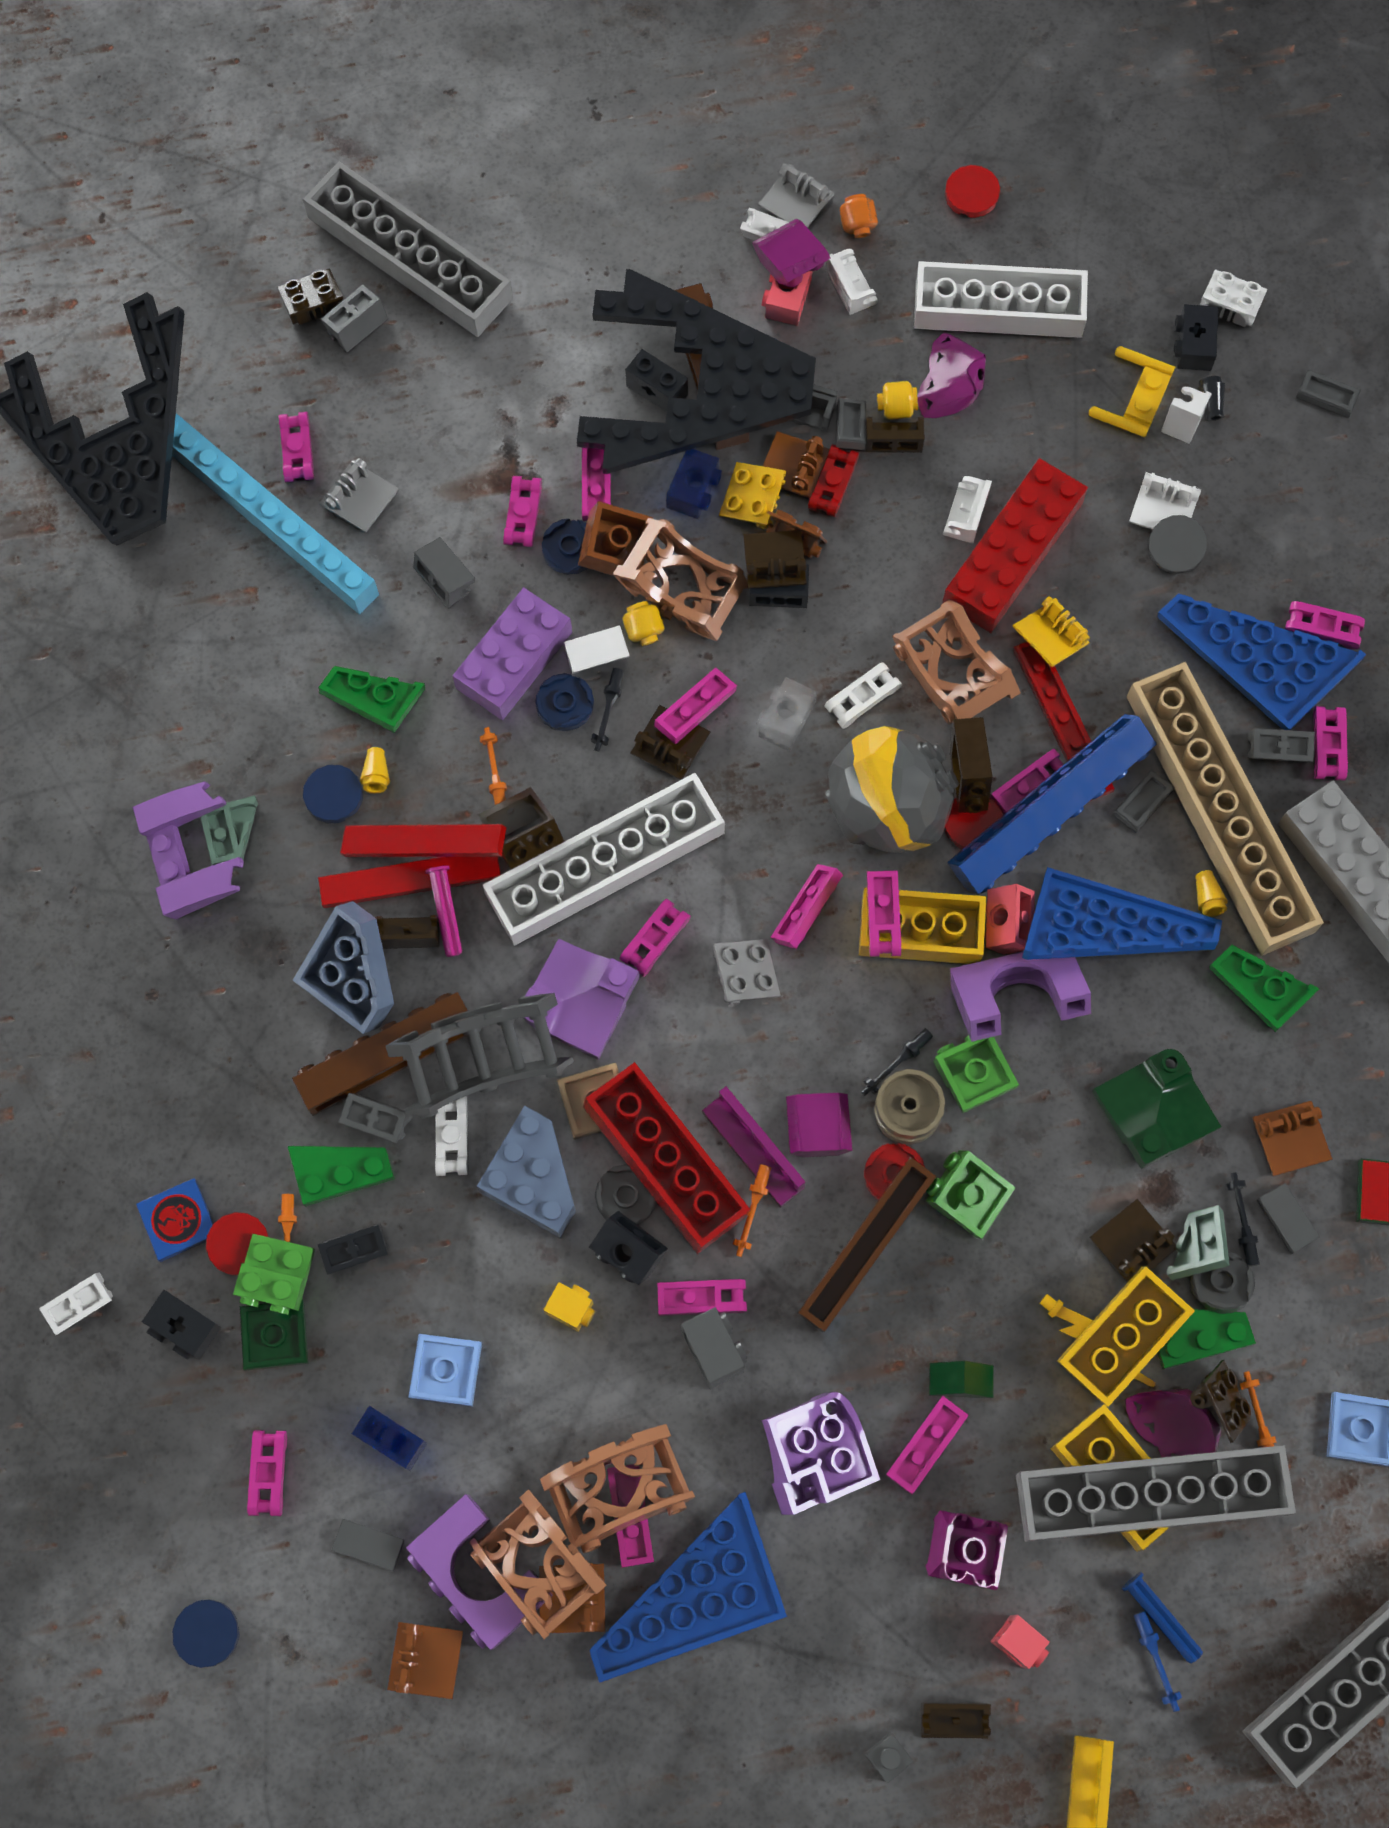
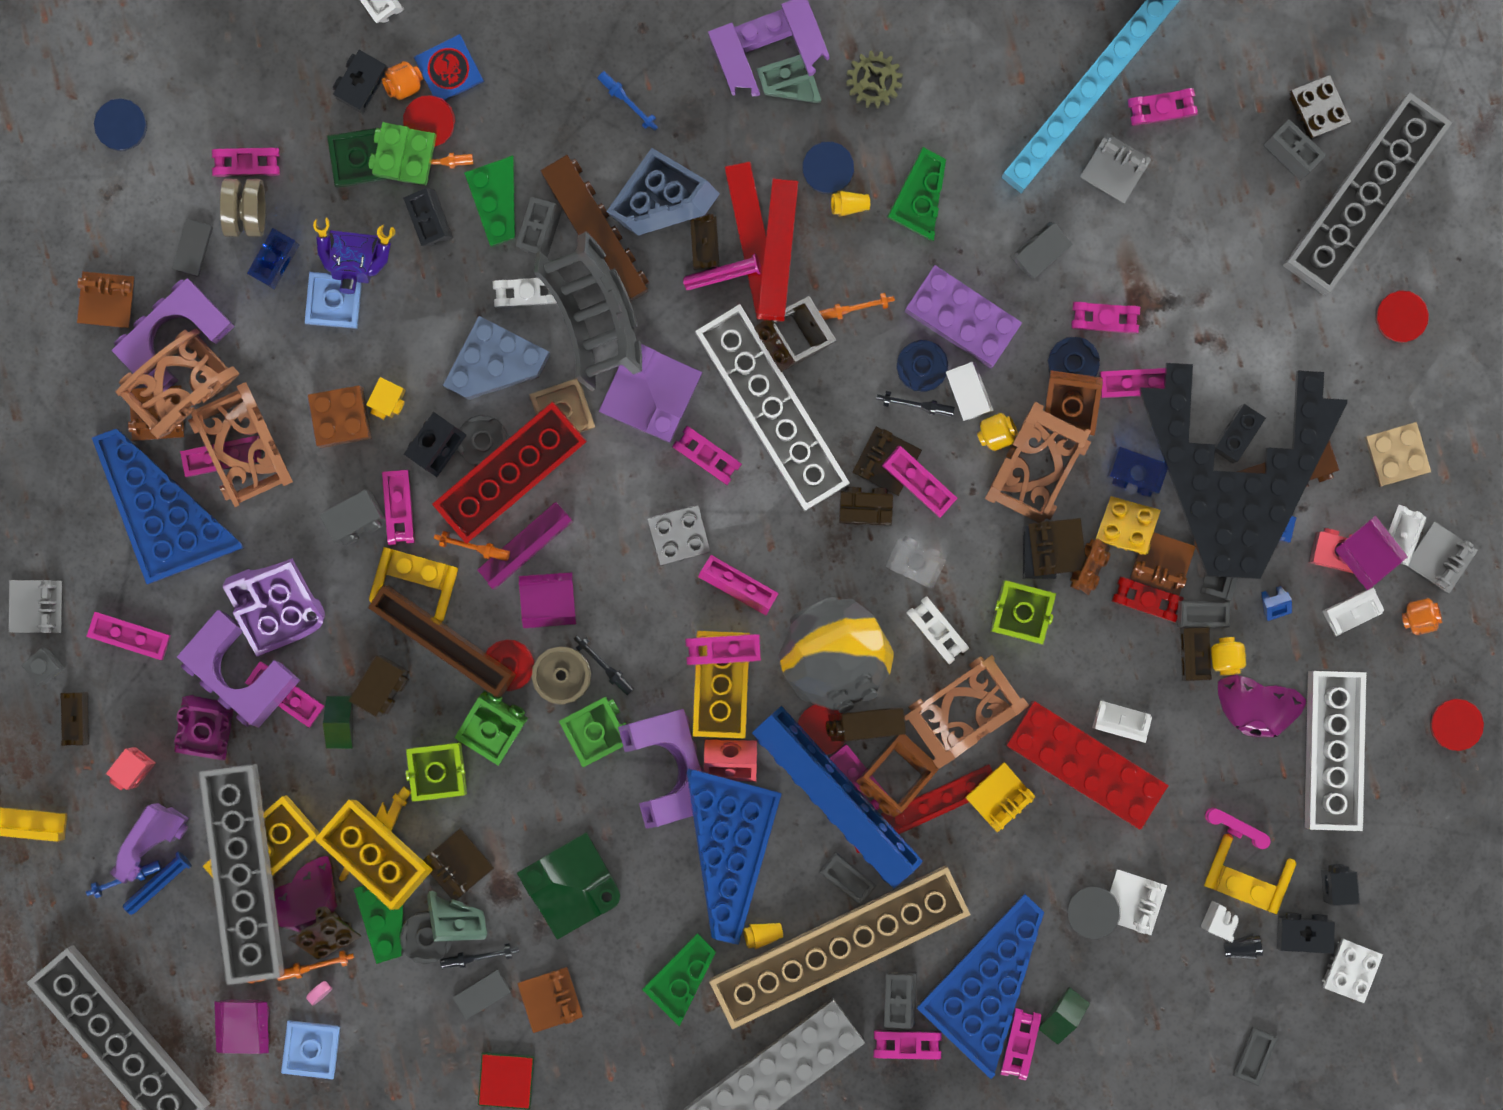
camera: 85 degrees right, 15 degrees up
none -> light grey hinge [9,580,62,633]
none -> dark pink plate [86,612,171,660]
none -> medium lavender slope [110,803,189,884]
none -> medium lavender arch [177,610,300,728]
none -> magenta slope [214,999,270,1054]
none -> dark tan wheel [220,179,266,237]
none -> bright pink tile [306,981,332,1006]
none -> dark orange brick [308,385,372,448]
none -> dark purple torso [313,218,395,294]
none -> dark brown brick [349,655,409,717]
none -> yellow plate [369,547,459,622]
none -> orange head [382,61,423,100]
none -> lime brick [406,742,467,802]
none -> blue piece [597,71,658,131]
none -> dark brown brick [839,487,893,526]
none -> olive gear [846,51,903,109]
none -> dark orange window [855,734,939,817]
none -> lime brick [990,580,1056,645]
none -> dark green slope [1039,987,1090,1045]
none -> dark pink plate [1204,808,1271,849]
none -> blue tile [1261,586,1292,621]
none -> black brick [1321,864,1360,906]
none -> tan plate [1365,422,1431,487]
none -> red tile [1375,290,1429,343]

